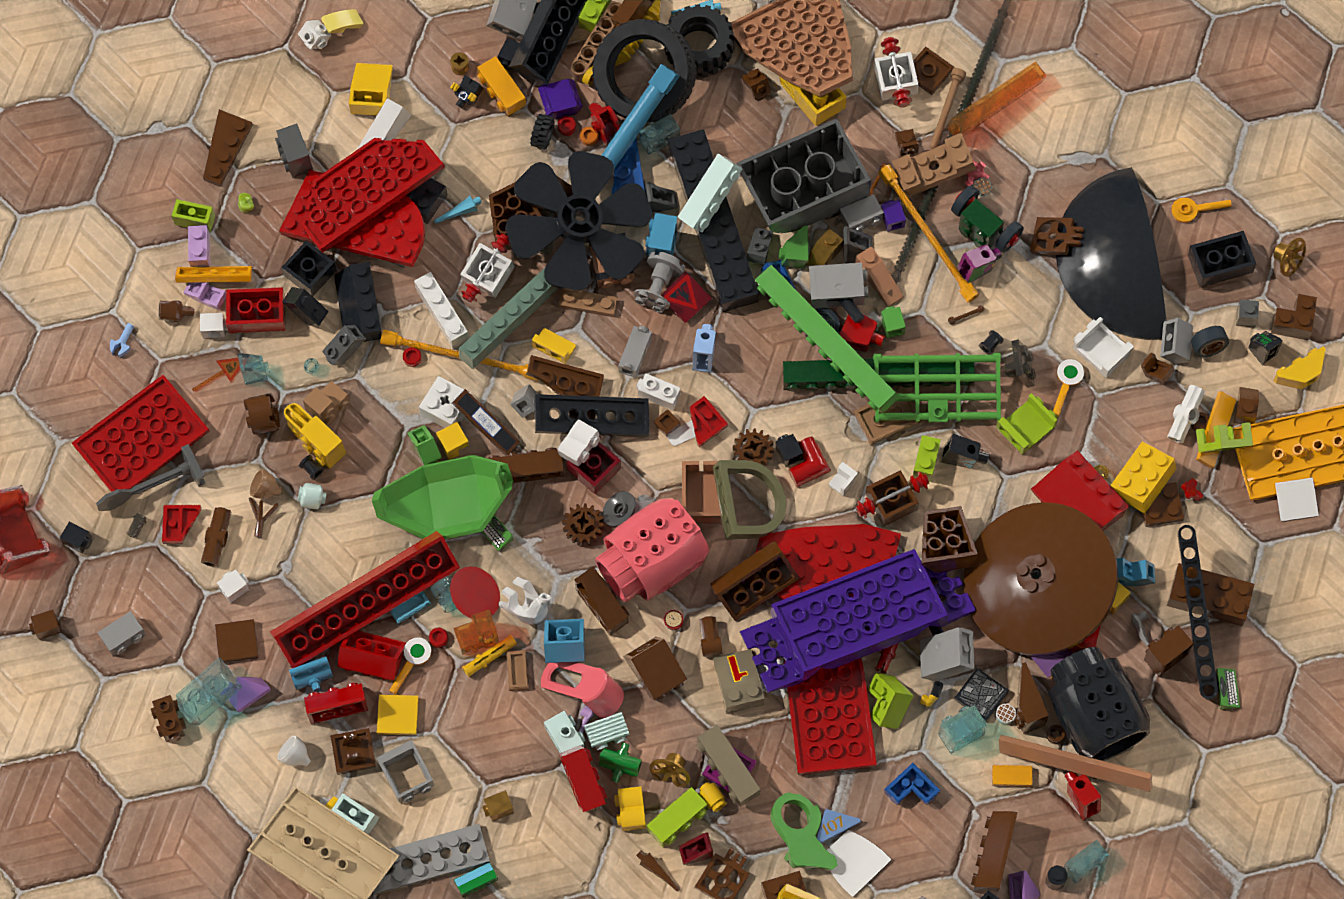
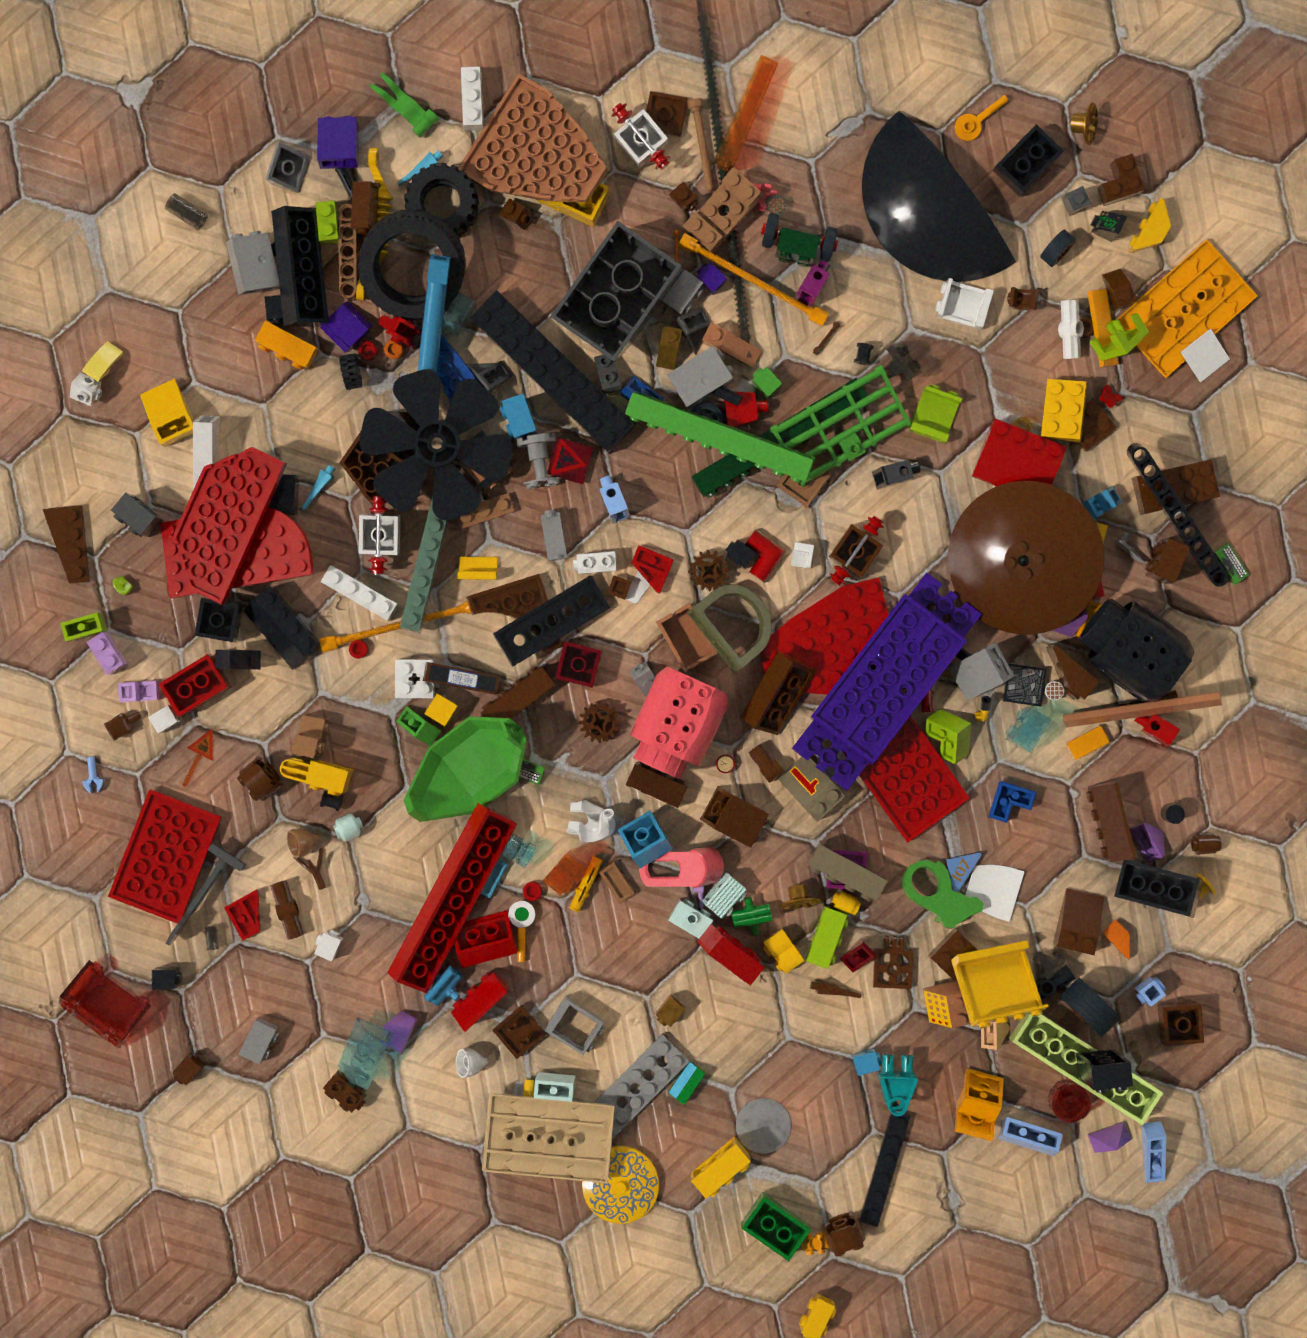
camera: 25 degrees left, 20 degrees up
light orange tile [175,266,253,283] -> none
reddish brown tile [215,619,259,663] -> none
clear light blue slope [237,353,270,385] -> none
clear light blue hinge [303,358,319,374] -> none
dark grey brick [322,325,366,365] -> none
yellow tile [377,695,419,736] -> none
pearl gold wheel [450,52,469,75] -> none
black piece [450,75,484,108] -> none
red sticker [450,566,500,620] -> none
light grey panel [510,384,538,418] -> none
white brick [558,420,600,466] -> none
dark grey dish [602,491,636,527] -> none
light aqua brick [678,154,743,232] -> none
bright green slope [779,226,808,268] -> none
lime brick [913,435,941,482] -> none
reddish brown wedge [921,506,978,573] -> none
reddish brown piece [1030,217,1084,255] -> none
reddish brown bush [1046,725,1065,744] -> none
piece [1053,359,1084,417] -> none
clear light blue brick [1064,840,1109,884] -> none
light grey brick [1160,318,1193,364] -> none

